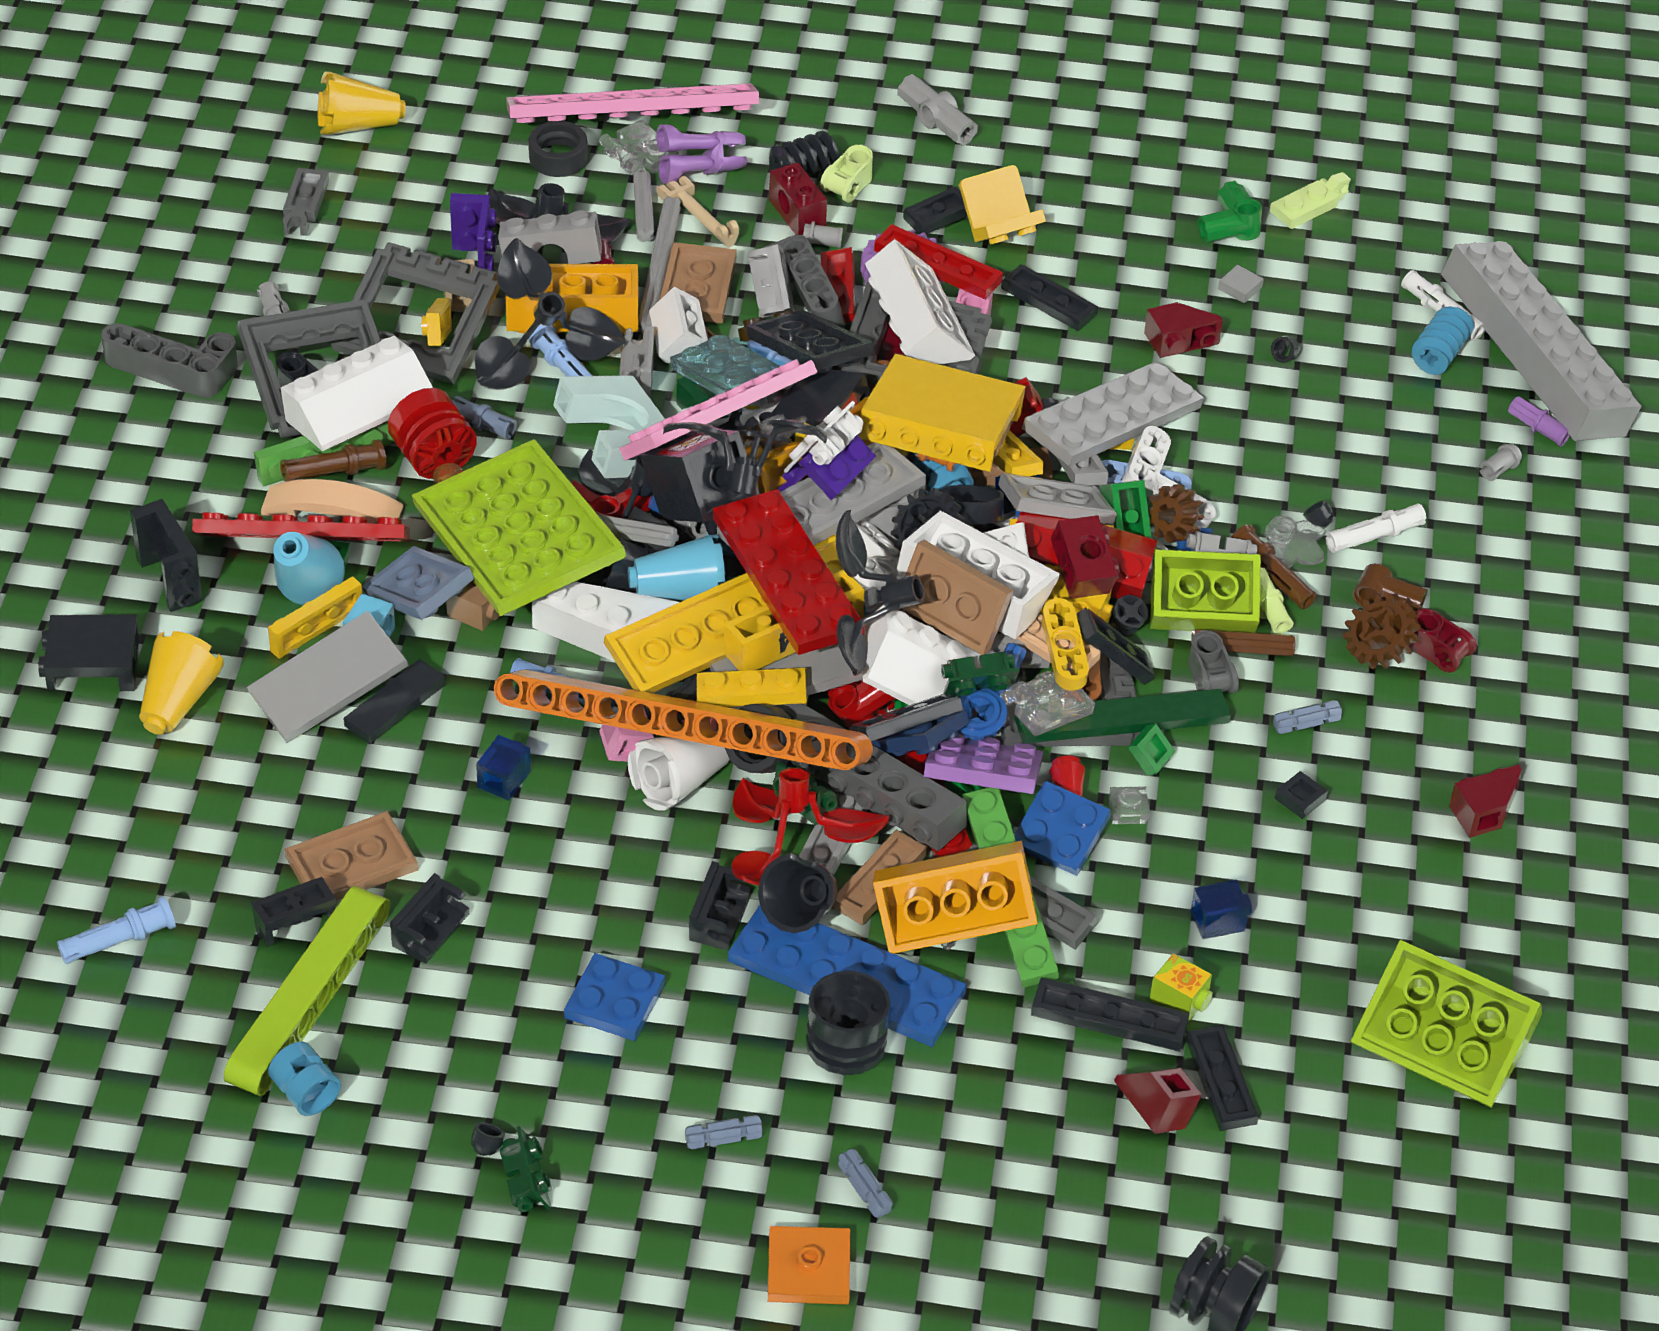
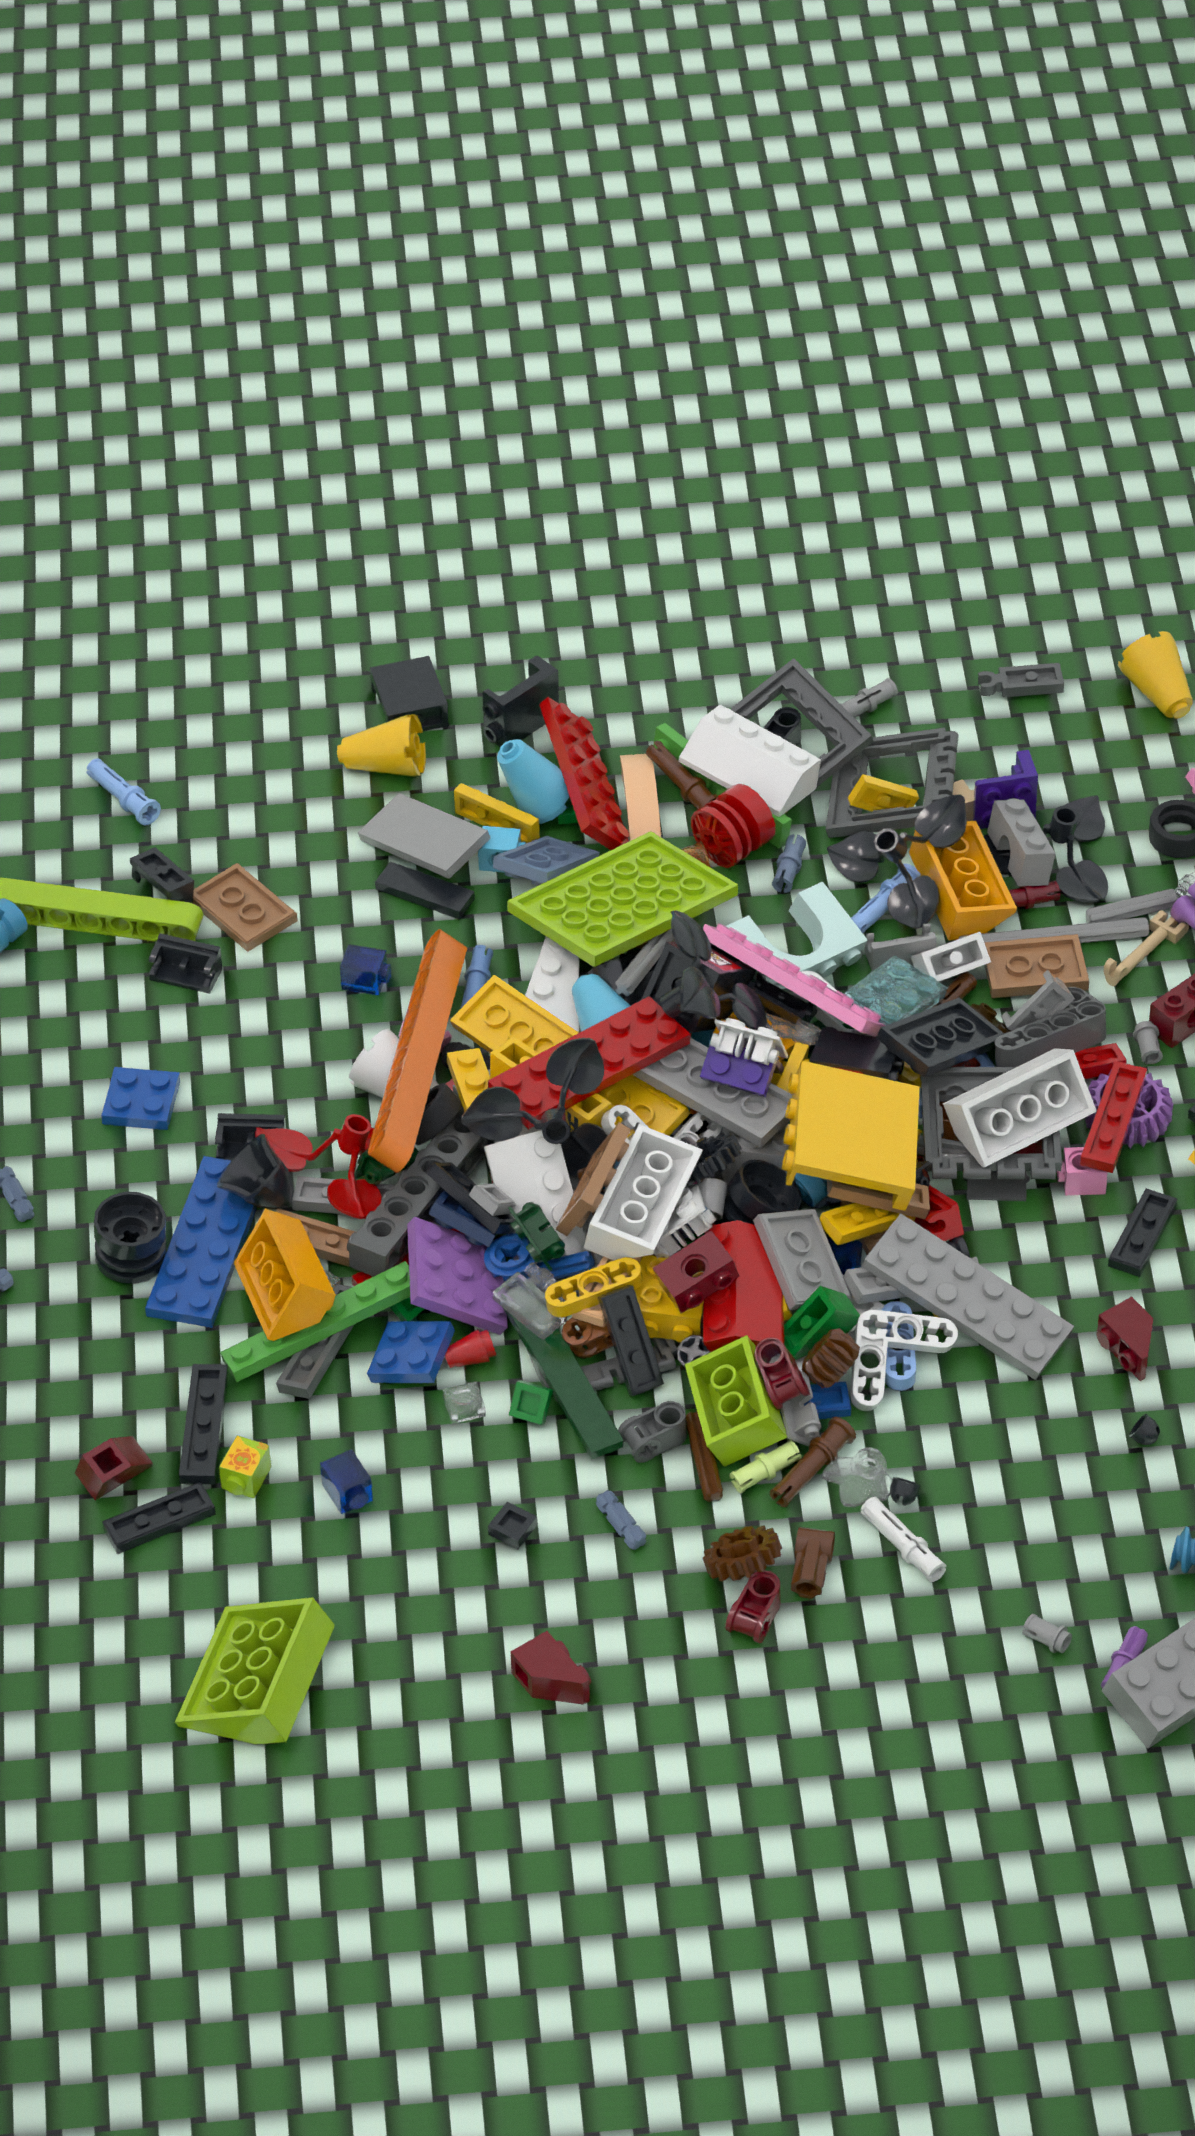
camera: 80 degrees right, 0 degrees up
dark grey beam [101,323,238,398] -> none
none -> light grey tile [469,1184,516,1216]
none -> dark red piece [755,1337,810,1410]

